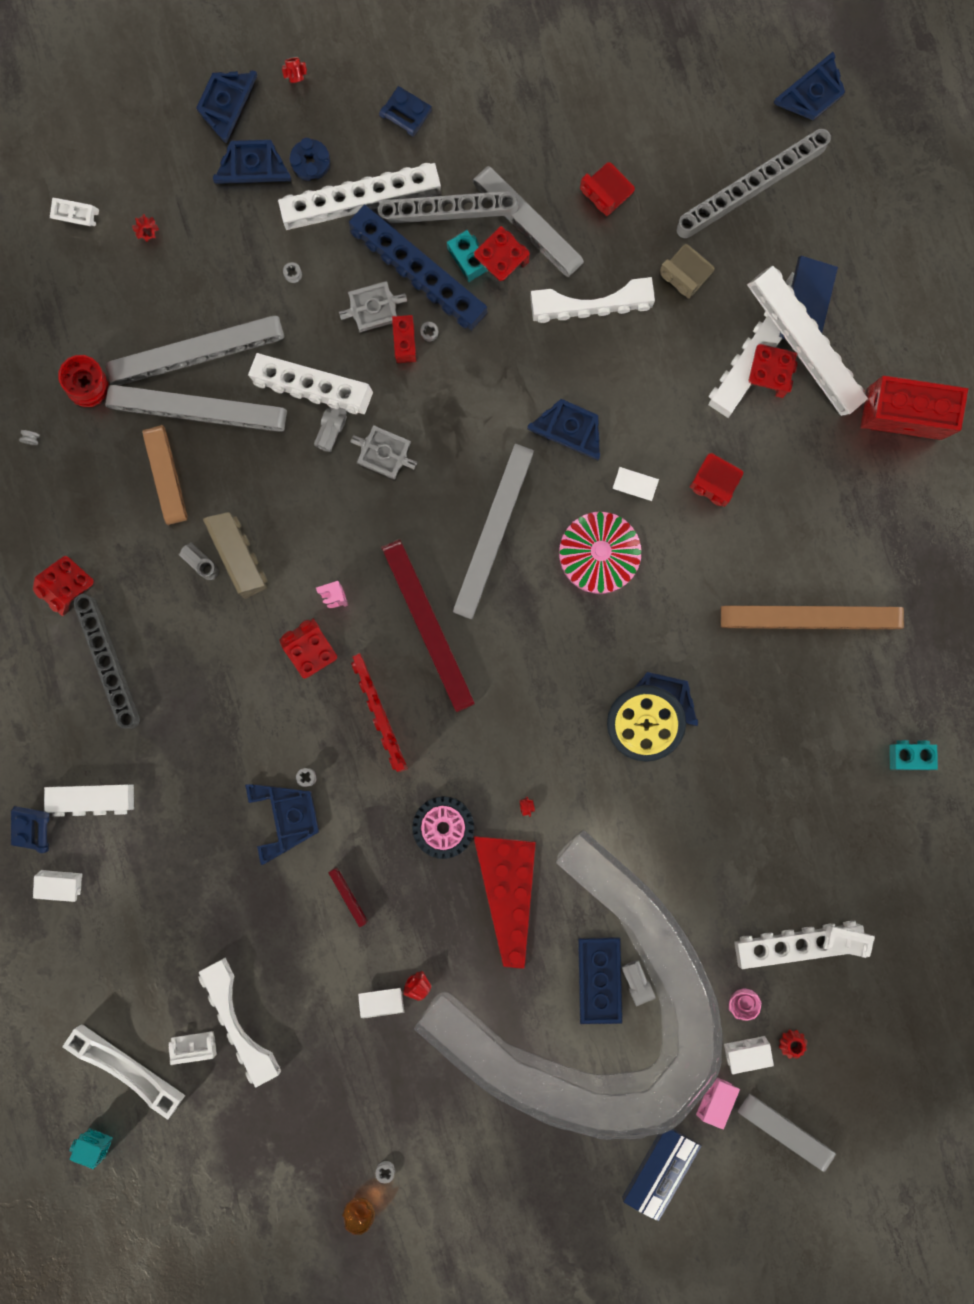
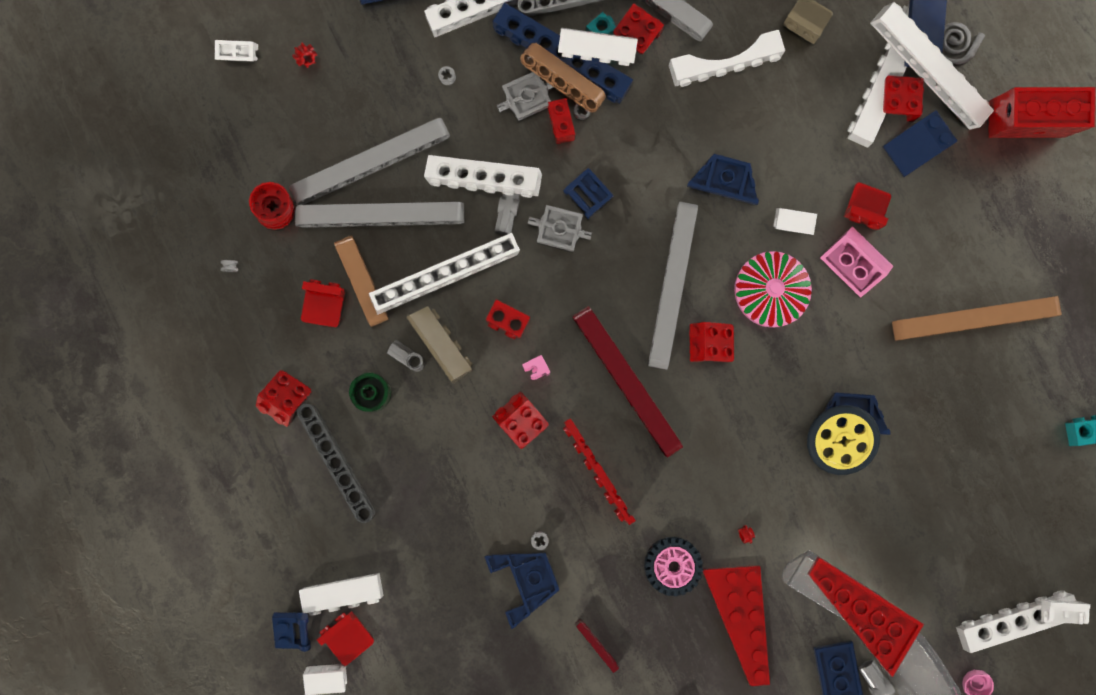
camera: 15 degrees left, 0 degrees up
none -> red bracket [301,279,345,328]
none -> red bracket [317,611,374,666]
none -> dark green brick [349,373,391,412]
none -> white brick [369,233,520,315]
none -> red brick [486,299,530,340]
none -> medium nougat beam [520,43,606,112]
none -> white brick [558,28,638,66]
none -> dark blue plate [563,168,614,219]
none -> red bracket [689,322,734,362]
none -> red wing [807,557,924,677]
none -> bright pink slope [820,226,893,298]
none -> dark blue slope [883,110,958,177]
none -> light grey piece [943,22,985,65]

